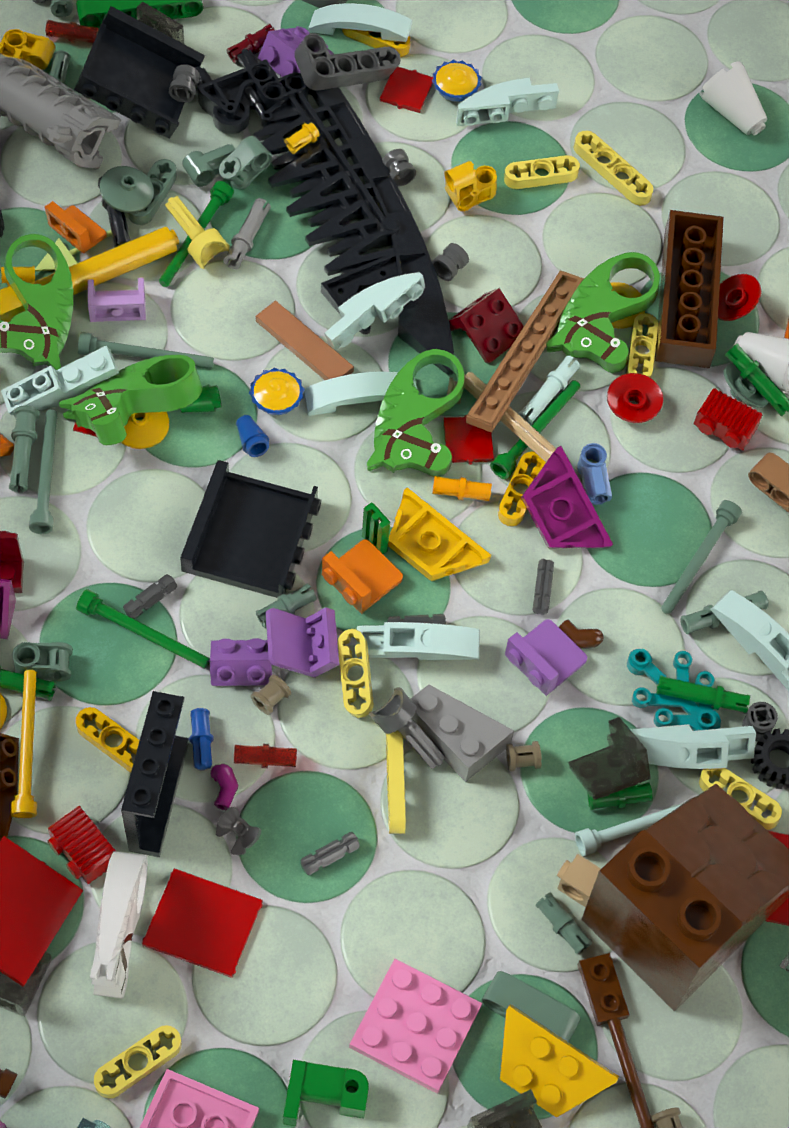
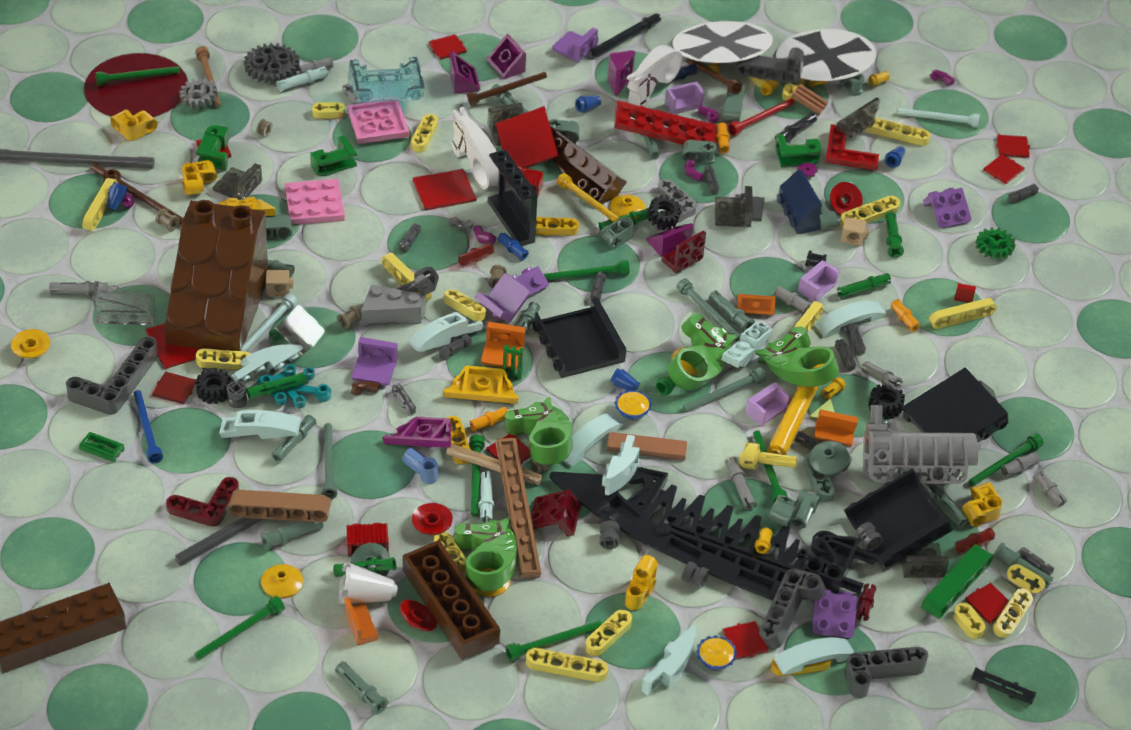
camera: 145 degrees right, 15 degrees down
none -> green piece [505,620,602,662]

